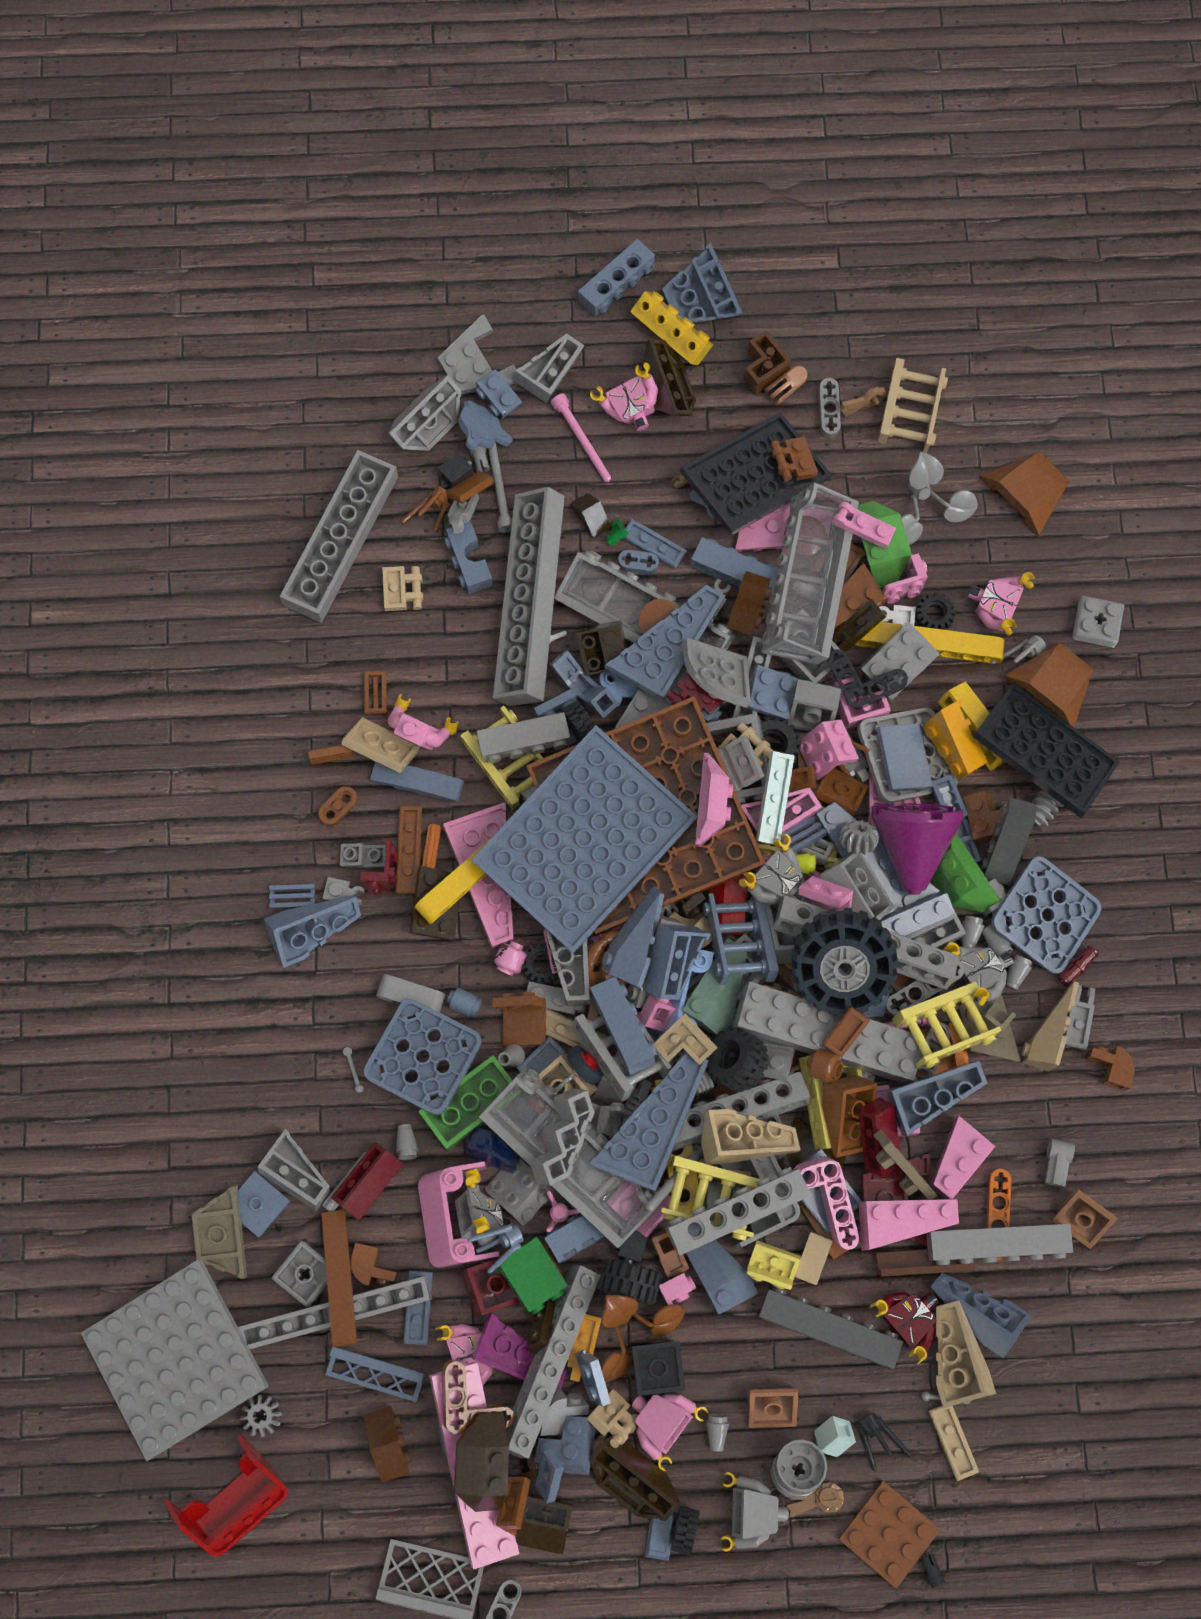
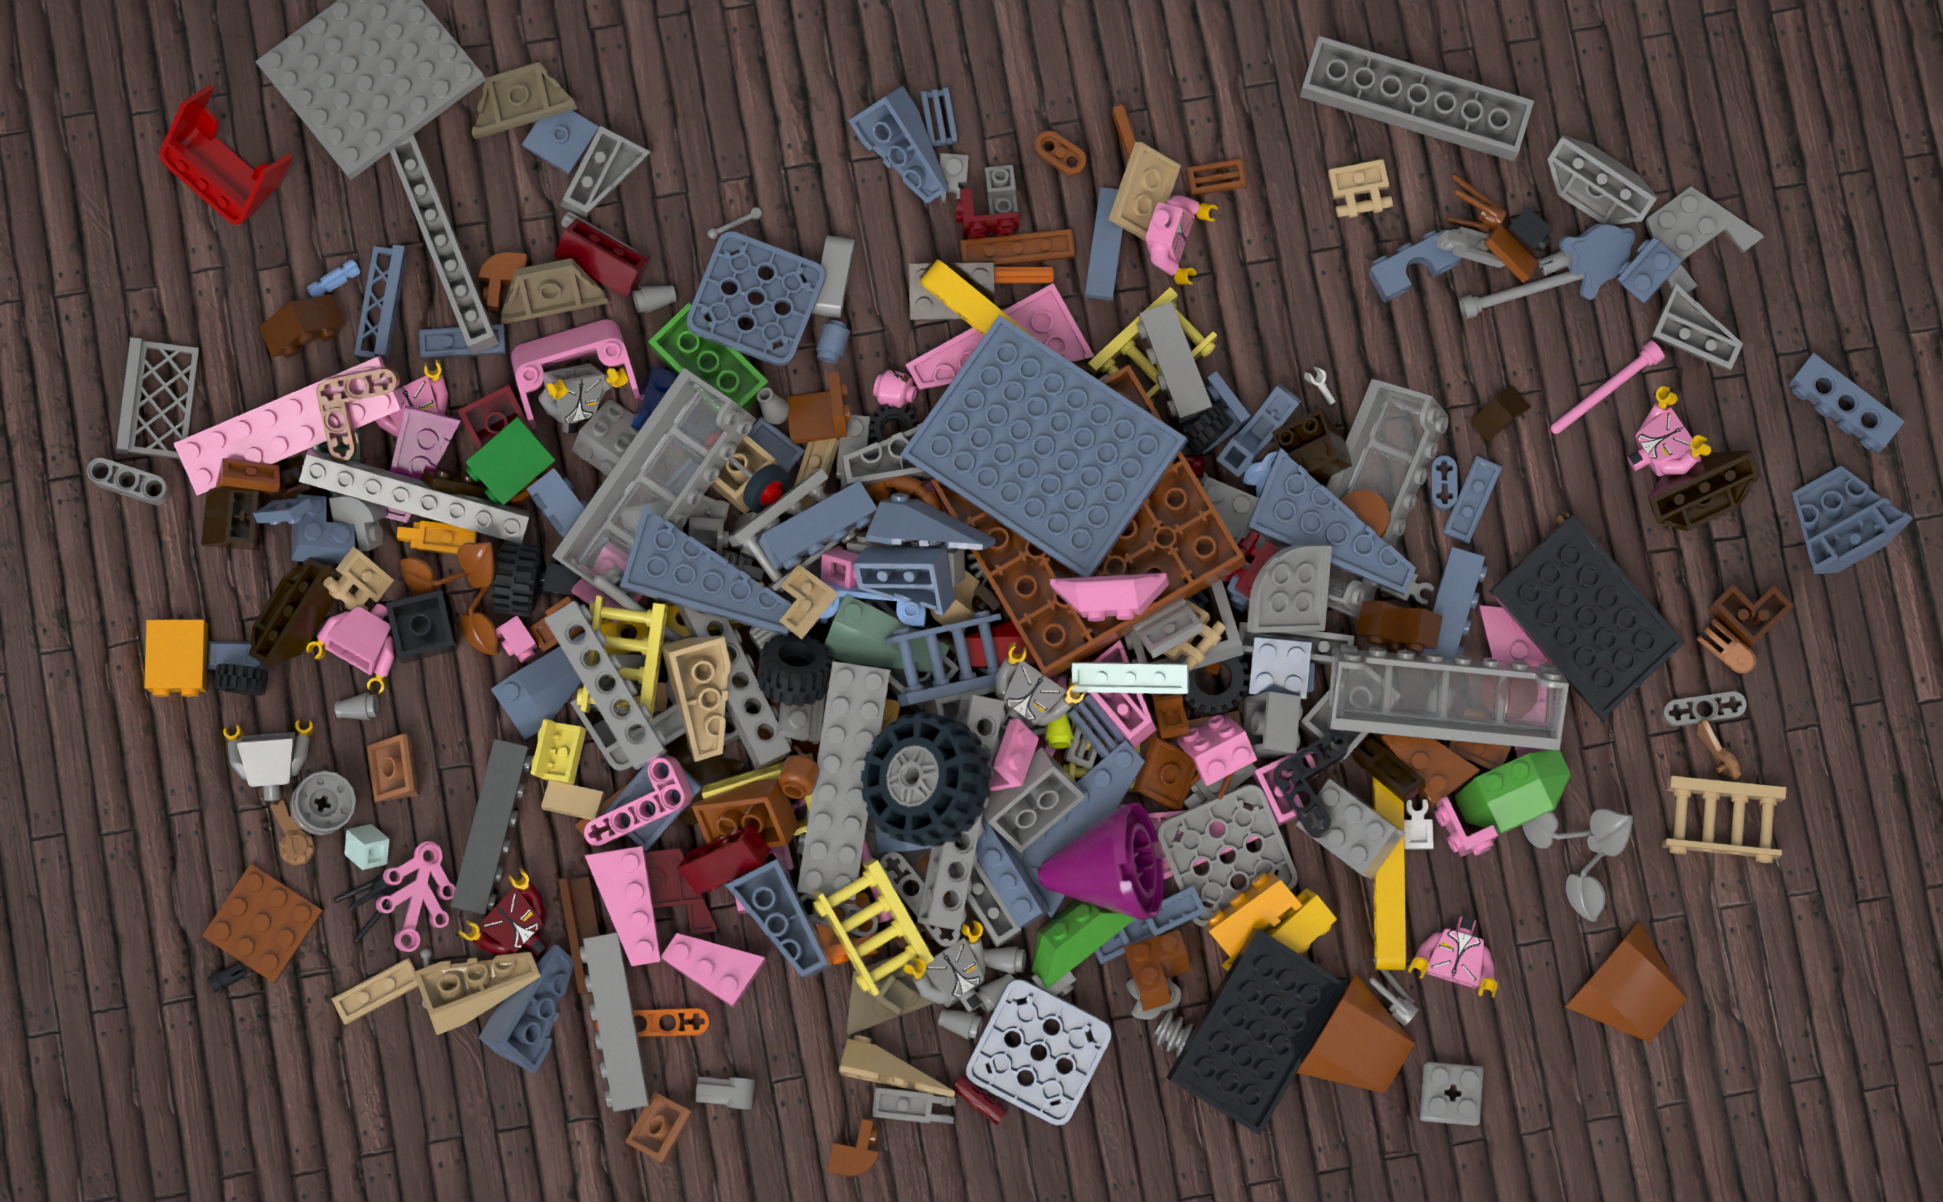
camera: 85 degrees right, 5 degrees up
light grey gear [240,1395,282,1437] -> none
light grey brick [272,1241,327,1308] -> none
dark orange tile [321,1209,358,1347] -> none
dark brown wedge [454,1412,509,1512] -> none
sand blue plant [467,1224,523,1274] -> none
light grey brick [493,487,565,706] -> none
light grey brick [529,1089,594,1186] -> none
bright pink plant [546,1190,580,1232] -> none
sand blue plate [575,1350,611,1407] -> none
green tile [606,518,628,546] -> none
yellow brick [630,291,713,365] -> none
dark orange plate [771,437,818,481] -> none
dark orange tile [822,1005,870,1058] -> none
bright pink plate [832,501,896,549] -> none
light grey gear [840,819,879,855] -> none
dark tan hinge [874,1129,937,1200] -> none
sand blue tile [876,724,933,792] -> none
black tyre [915,592,956,630] -> none
dark grey brick [981,798,1037,885] -> none
none -> light orange brick [145,620,208,697]
none -> light blue axle [307,260,360,298]
none -> bright pink plant [376,841,456,952]
none -> dark tan wing [500,258,608,324]

